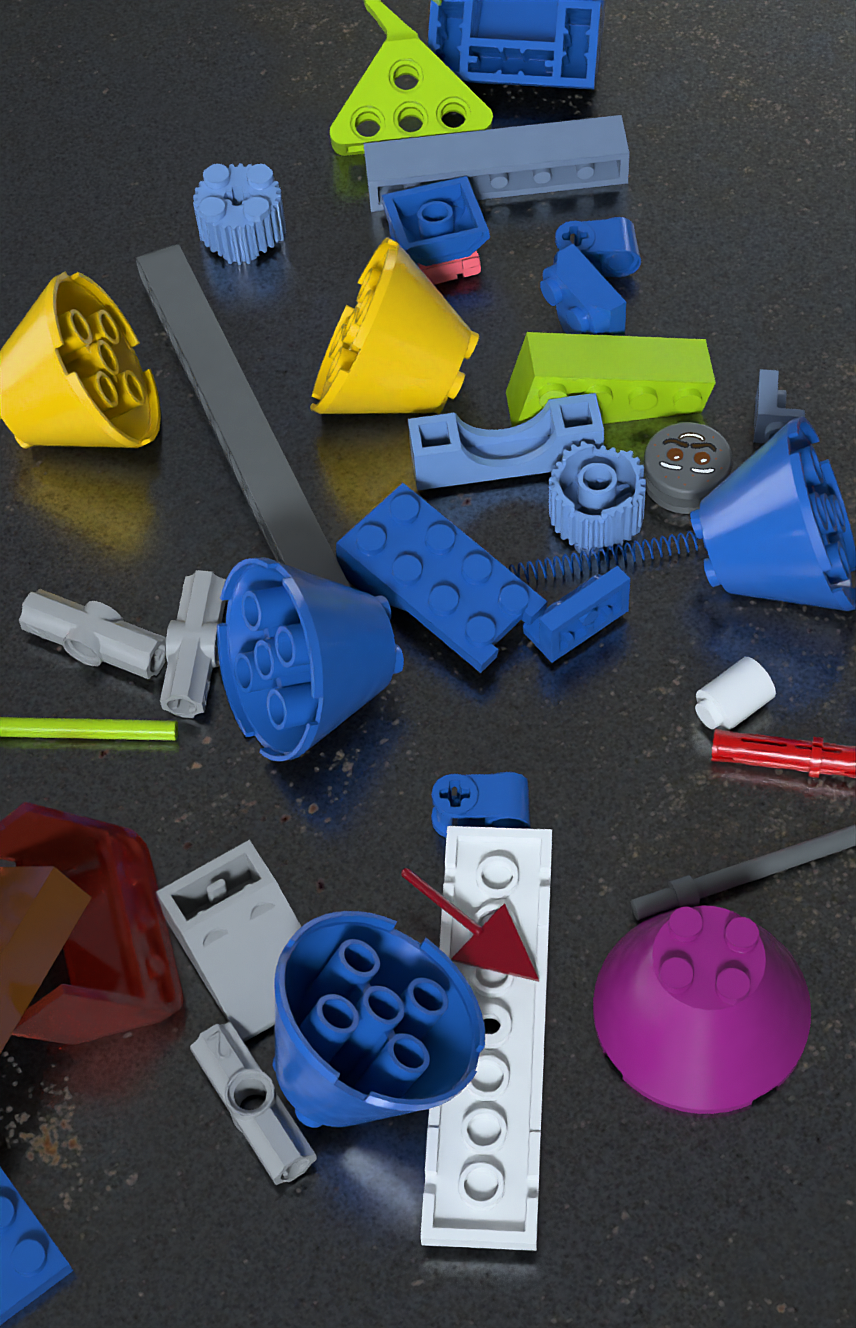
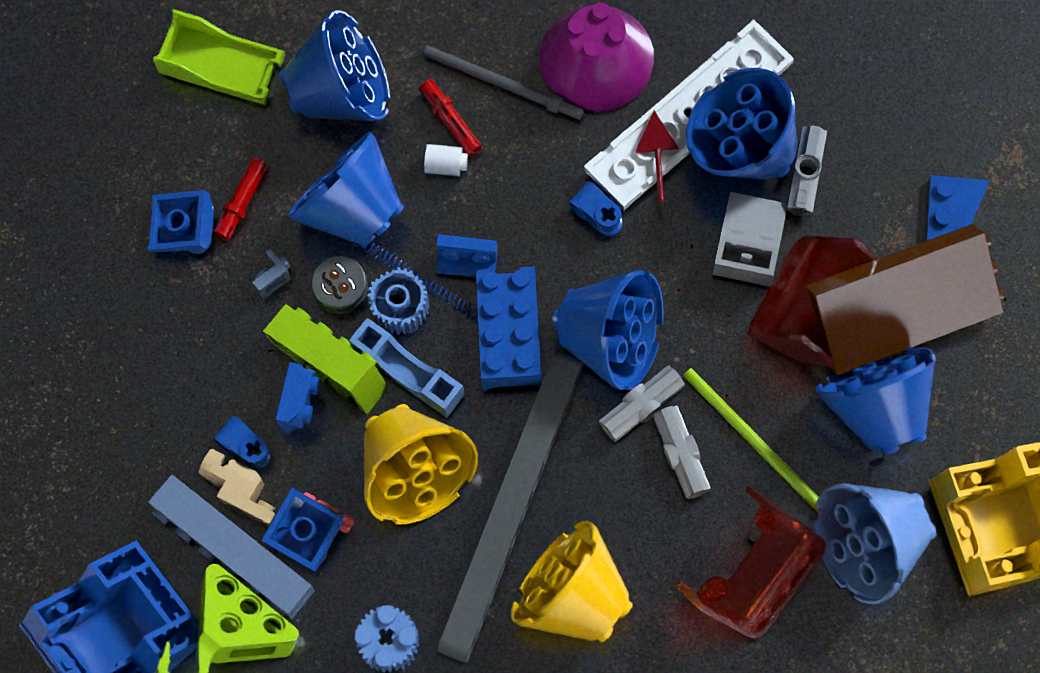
camera: 135 degrees left, 15 degrees up
none -> tan plate [198,449,276,528]

